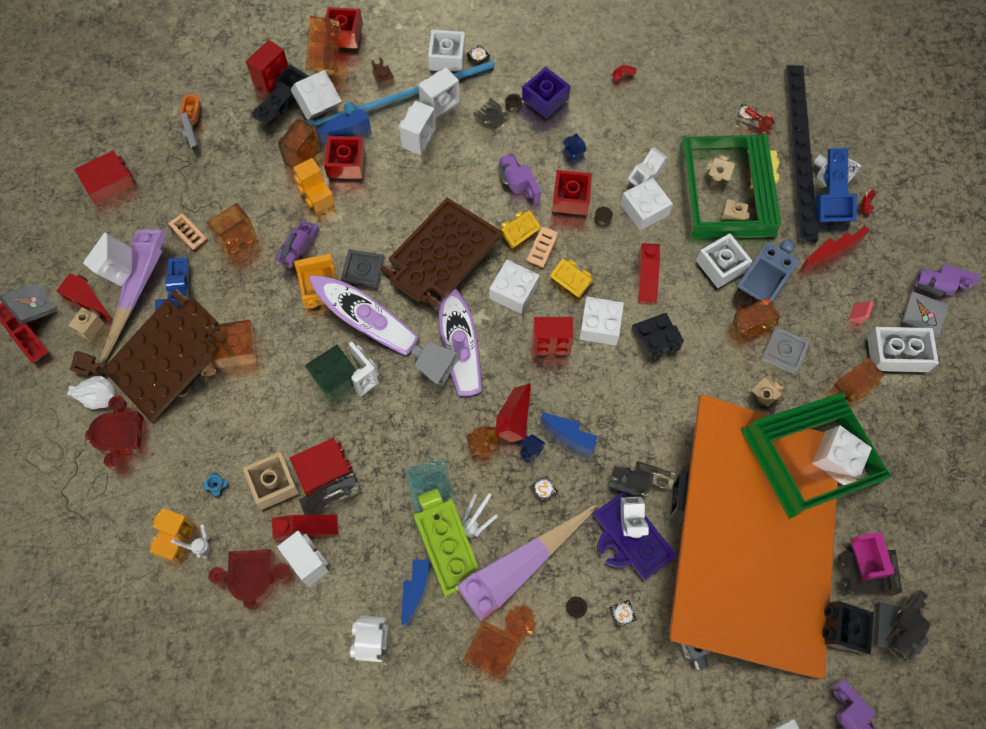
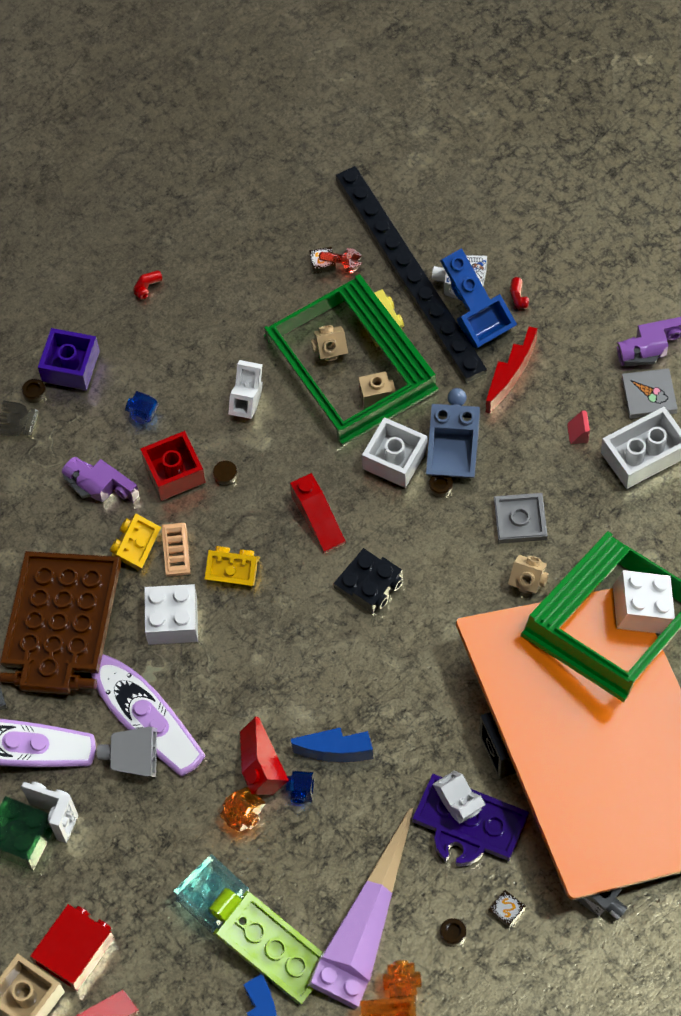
camera: 25 degrees left, 5 degrees down
clear smoke plate [299,472,362,515] -> none
white plant [461,493,498,539] -> none
tile [530,476,558,504] -> none
red brick [532,317,574,355] -> none
white brick [579,296,624,346] -> none
clear smoke plate [608,461,676,497] -> none
white brick [620,178,673,231] -> none
clear orange brick [733,299,780,340] -> none
clear orange brick [834,358,885,403] -> none

